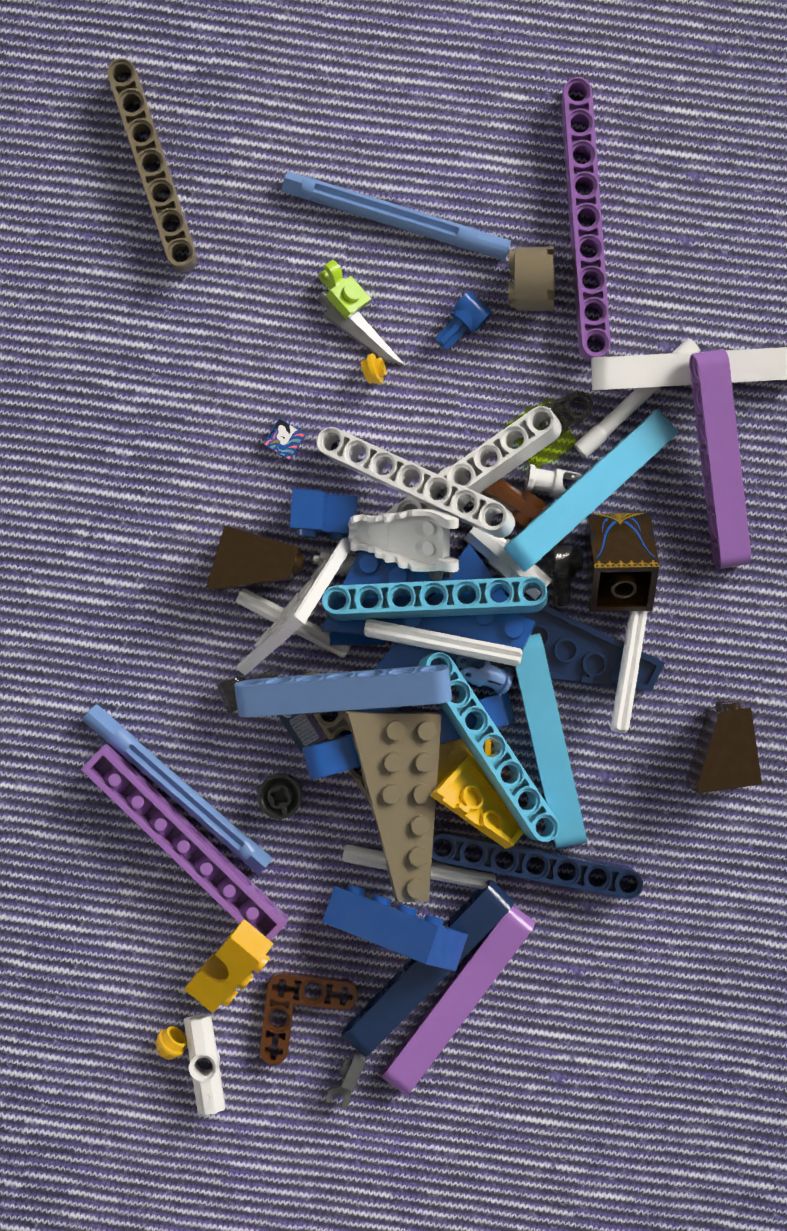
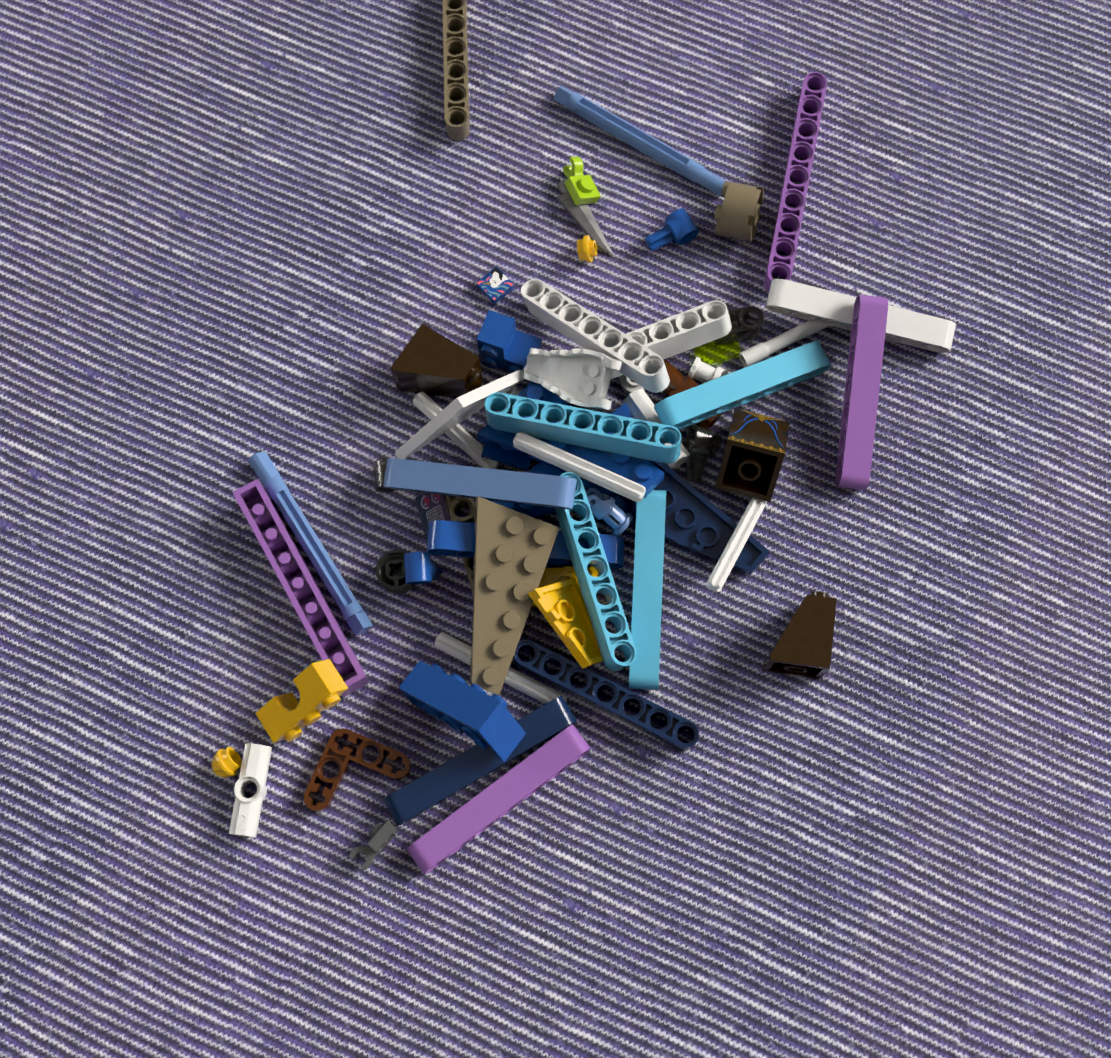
camera: 15 degrees right, 15 degrees down
none -> blue axle [404,552,443,585]

